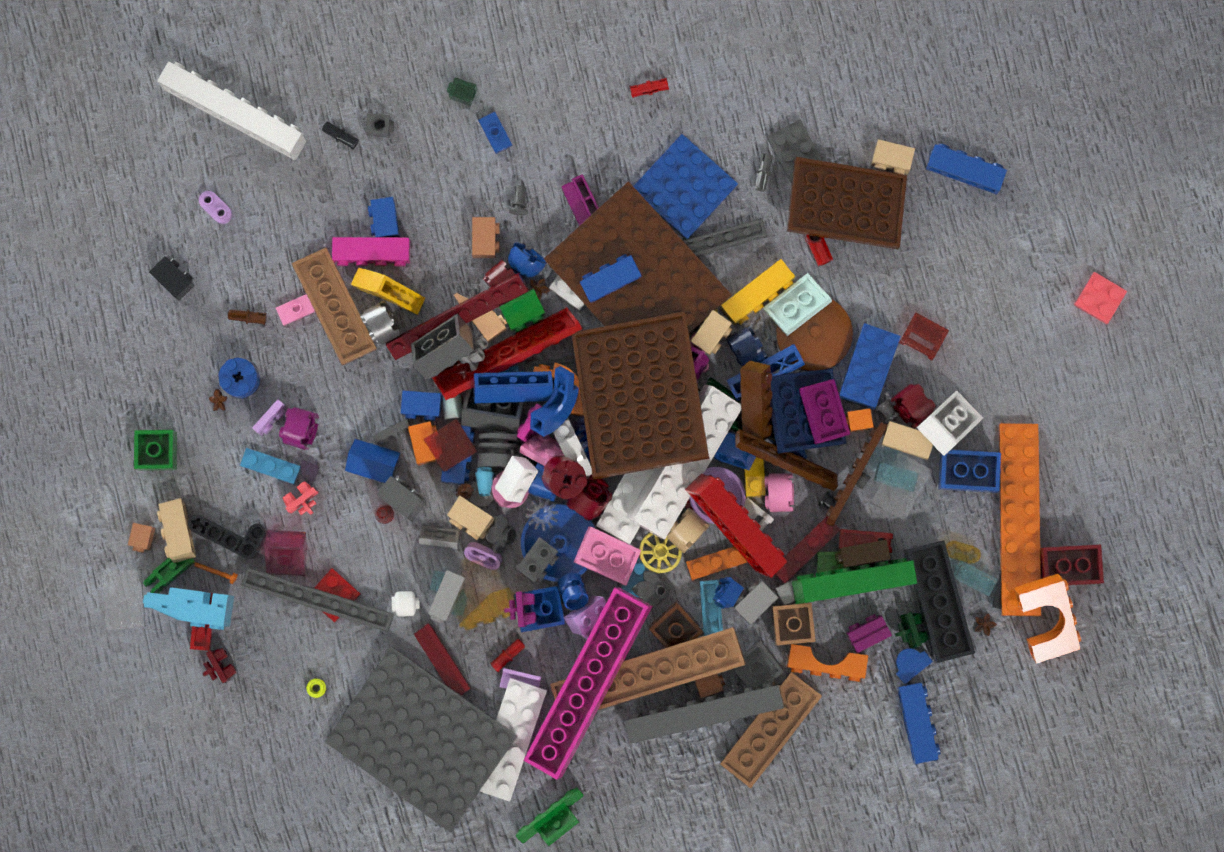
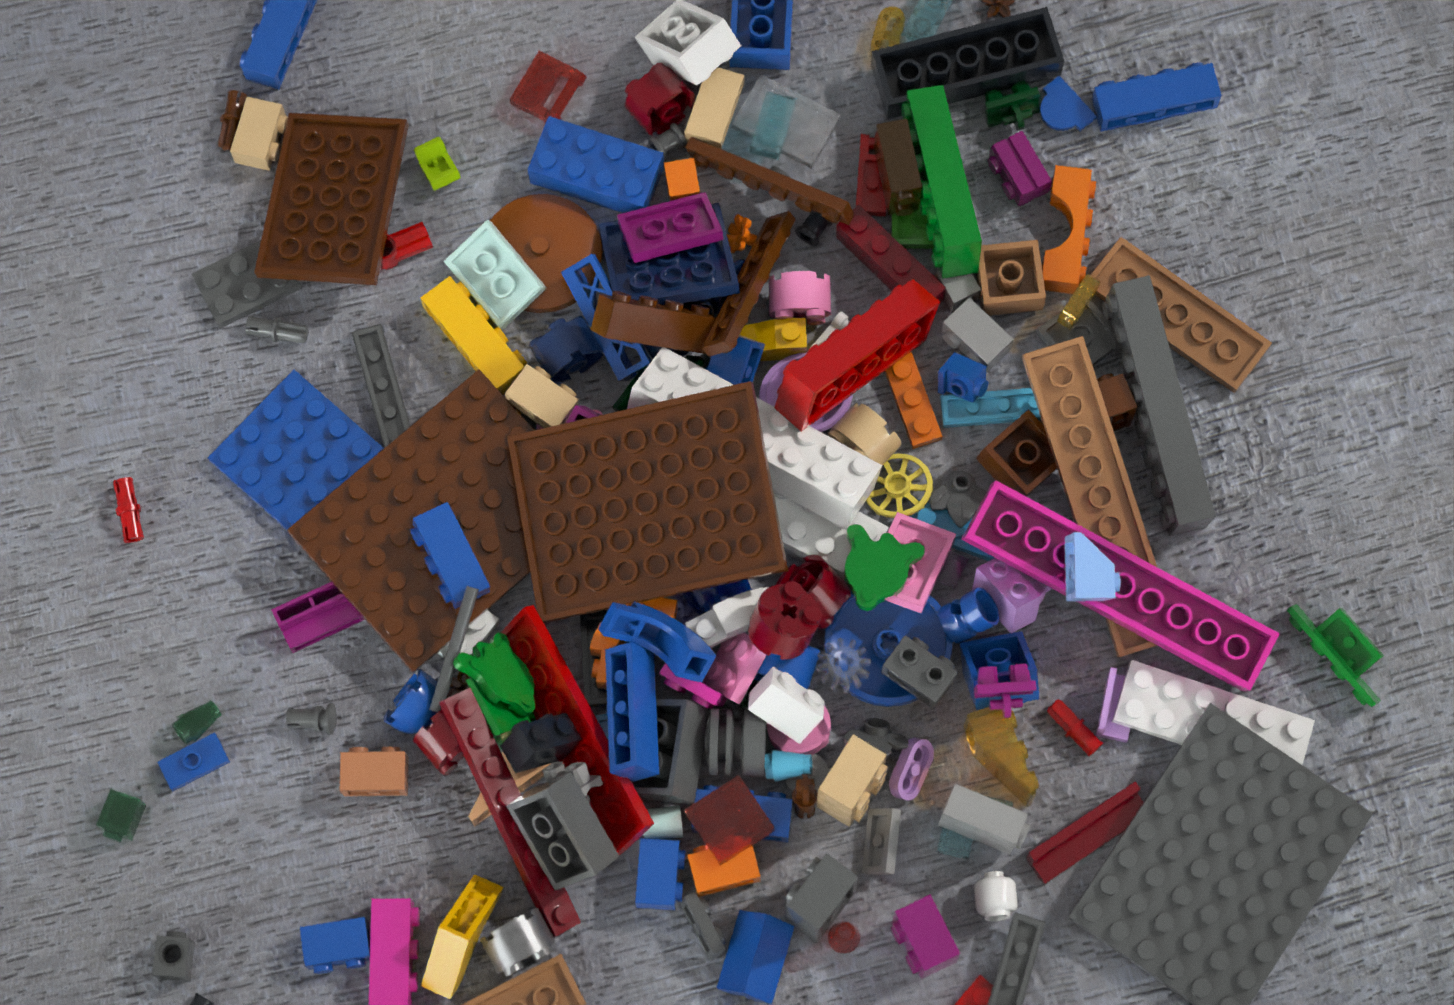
camera: 90 degrees left, 10 degrees down
none -> clear green cone [172,700,222,744]
none -> reddish brown axle [218,90,247,151]
none -> lime bracket [414,137,461,191]
none -> dark grey bar [429,586,479,712]
none -> green tile [453,632,535,717]
none -> black brick [500,712,582,773]
none -> orange plant [727,214,757,254]
none -> green tile [844,524,925,611]
none -> magenta piece [890,894,960,980]
none -> clear yellow beam [1057,274,1101,330]
none -> light blue slope [1065,532,1120,601]

